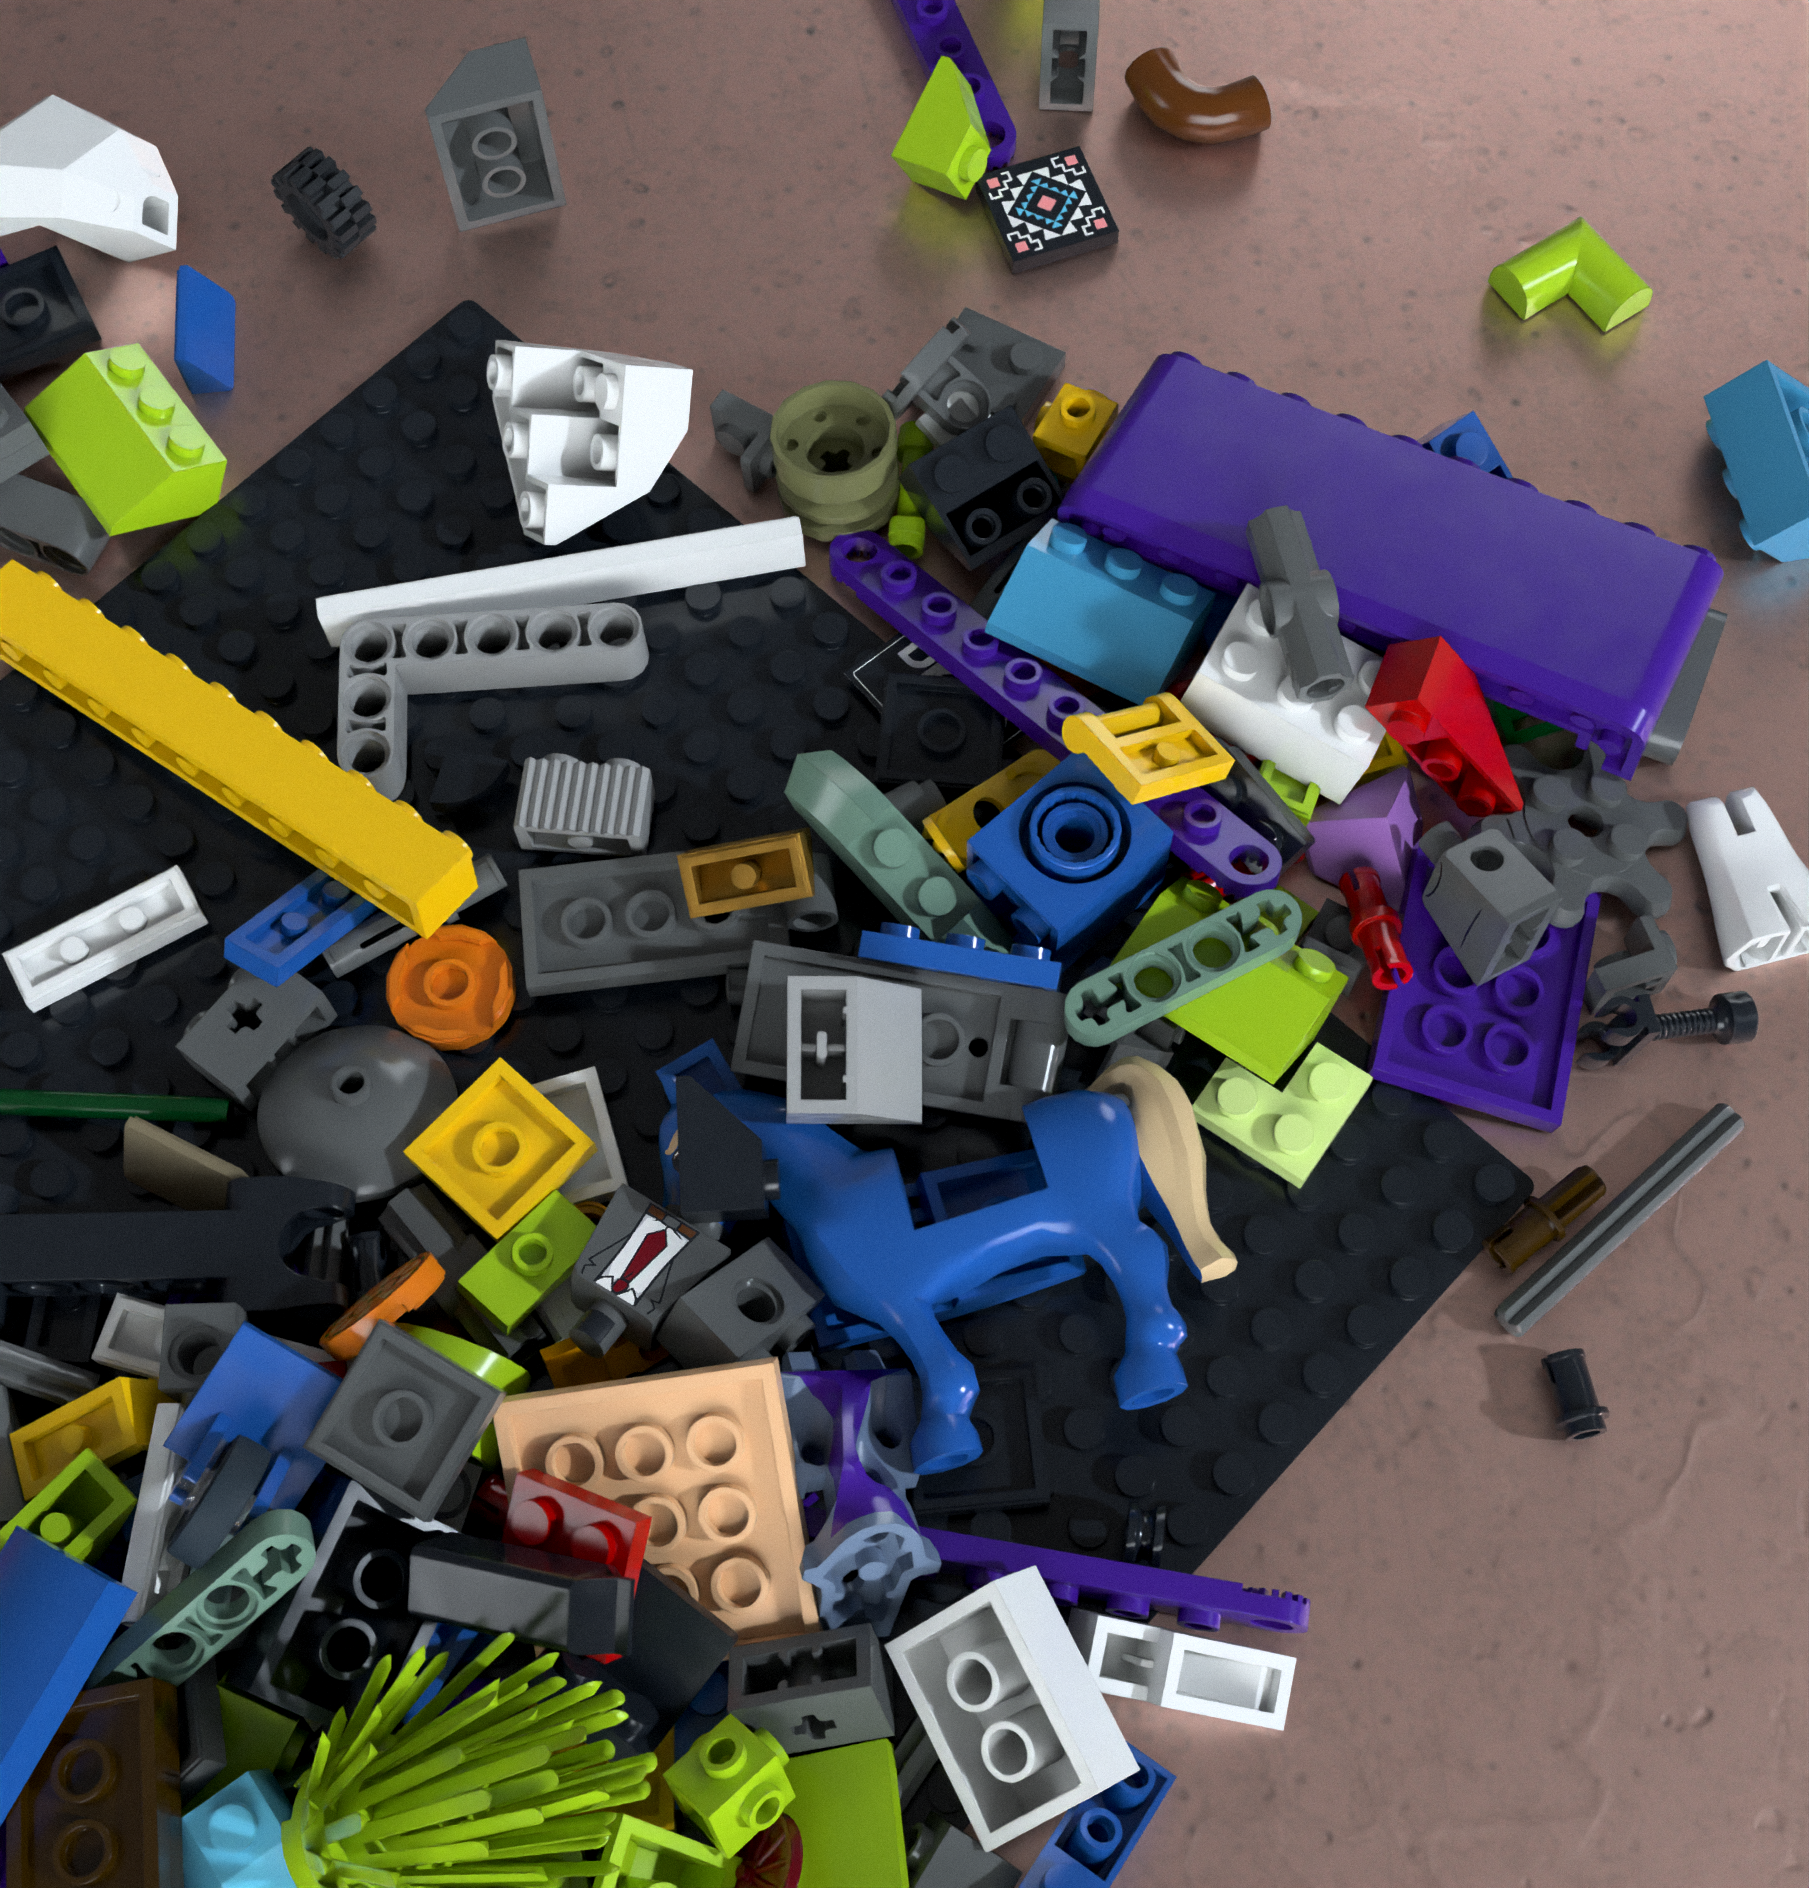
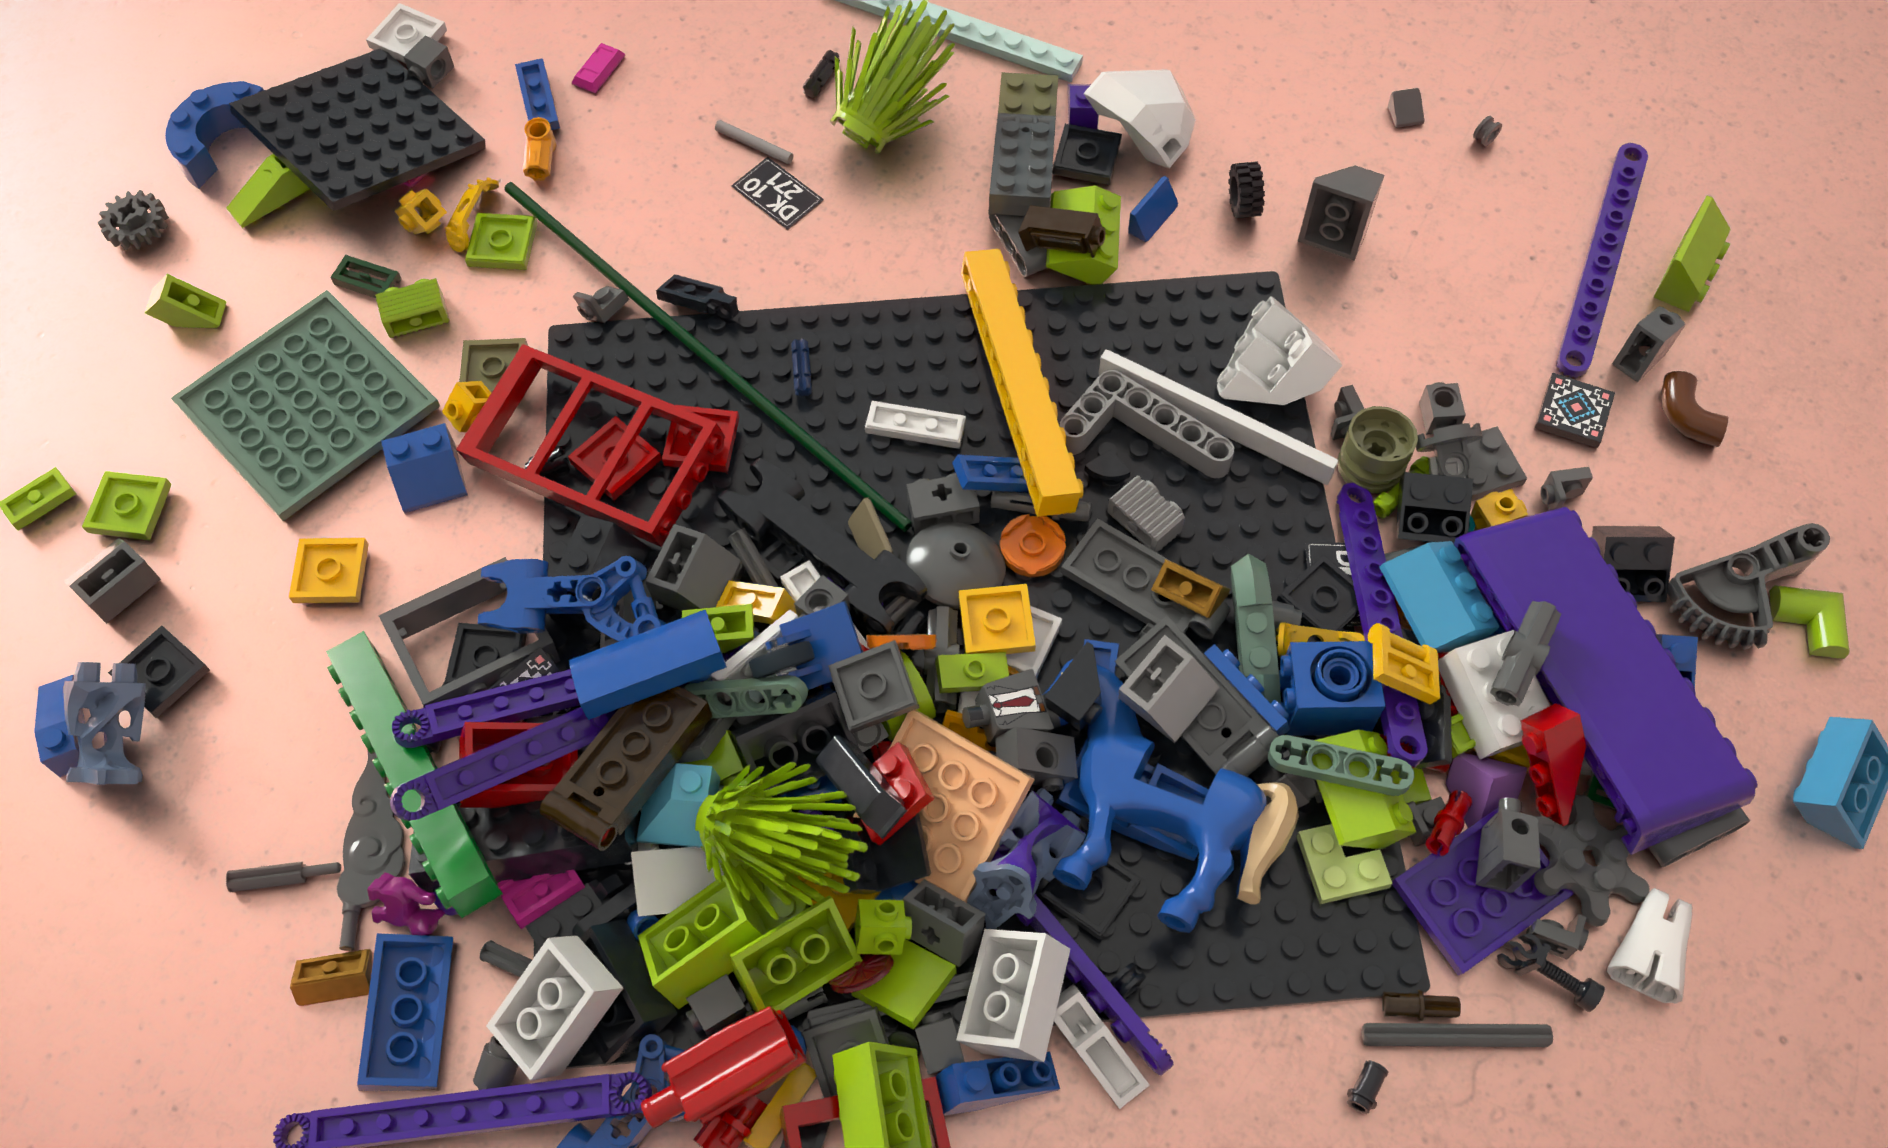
camera: 40 degrees right, 5 degrees down
lime slope [891,55,991,200] -> none
none -> dark brown window [1018,205,1106,258]
none -> dark grey brick [1419,382,1466,435]
none -> dark grey bracket [1540,467,1593,511]
none -> black slope [1592,526,1675,602]
none -> dark grey arm [1668,523,1830,650]

